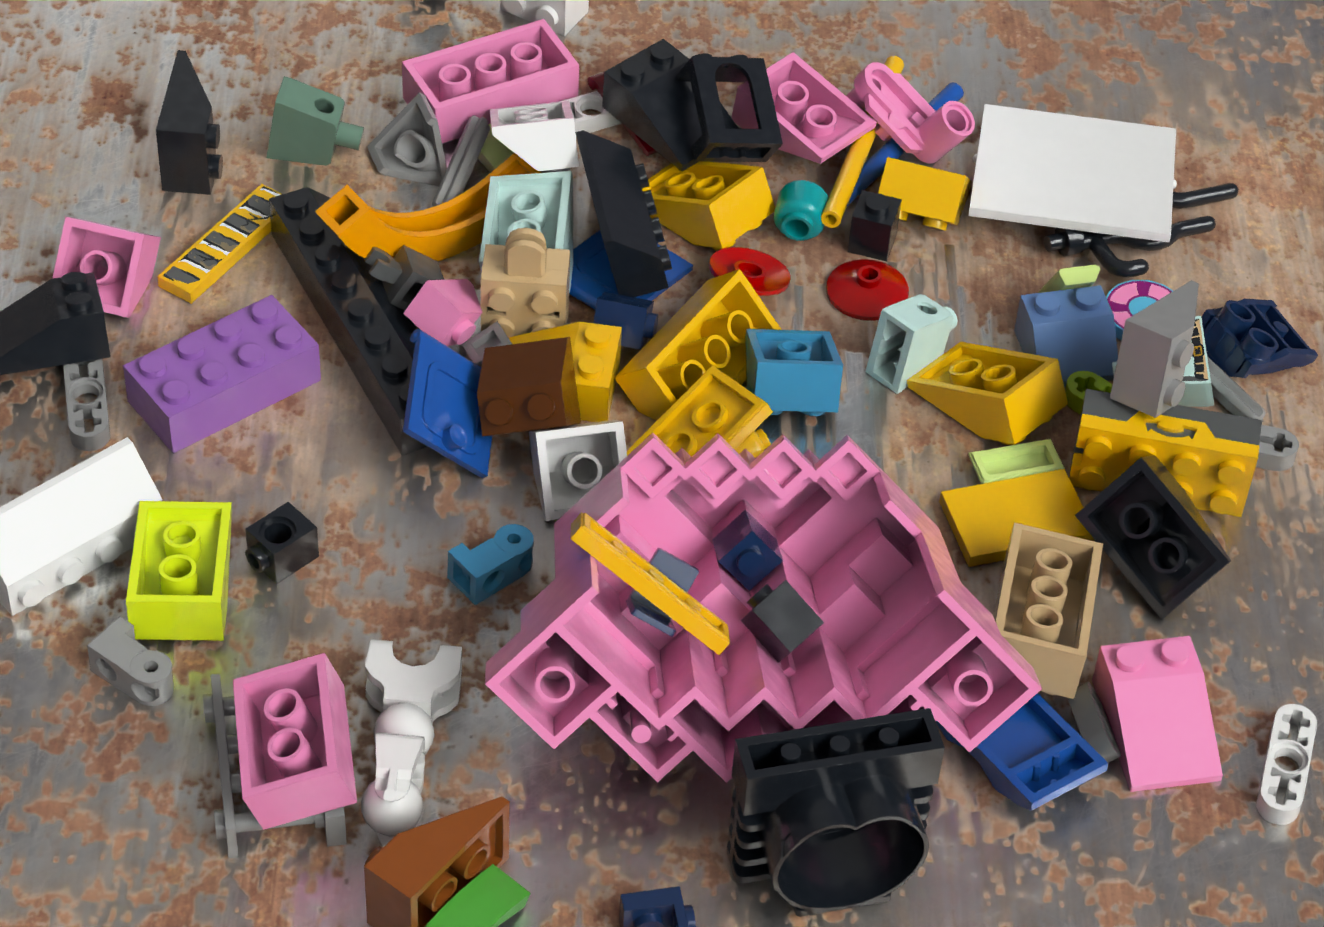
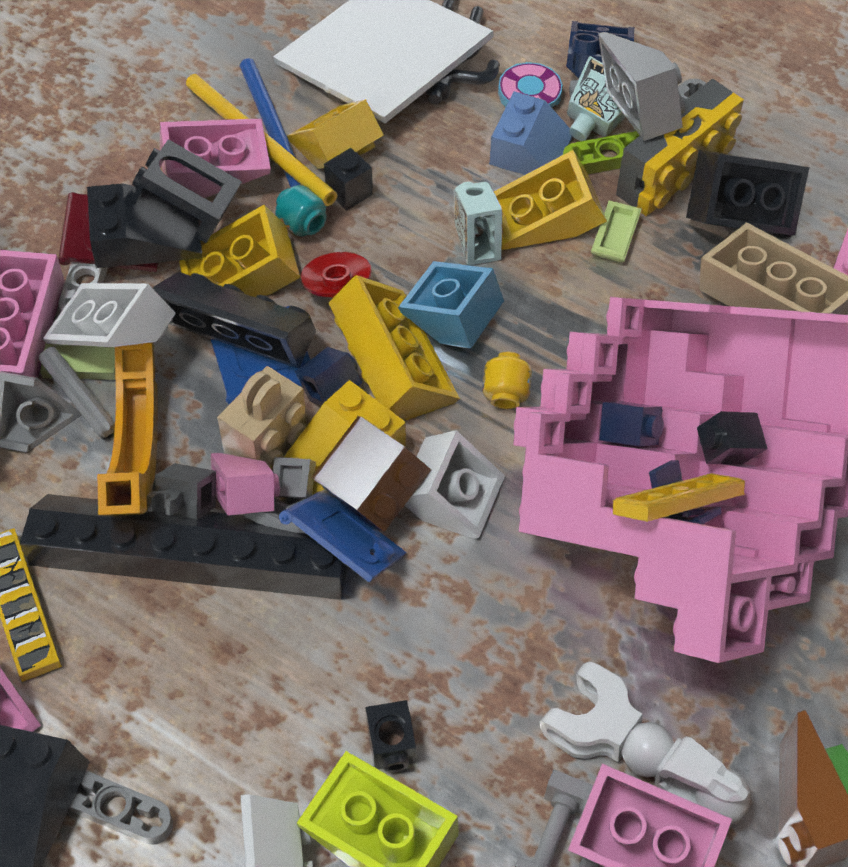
camera: 55 degrees left, 10 degrees up
medium lavender brick [123,295,321,453] -> none
dark azure leg [447,524,534,605] -> none
light aqua slope [479,171,573,293] -> none
yellow tile [627,365,773,457] -> none
red dish [826,259,909,321] -> none
bright pink piece [845,62,975,164] -> none
yellow tile [939,469,1095,567] -> none
yellowish green tile [1038,264,1100,293] -> none

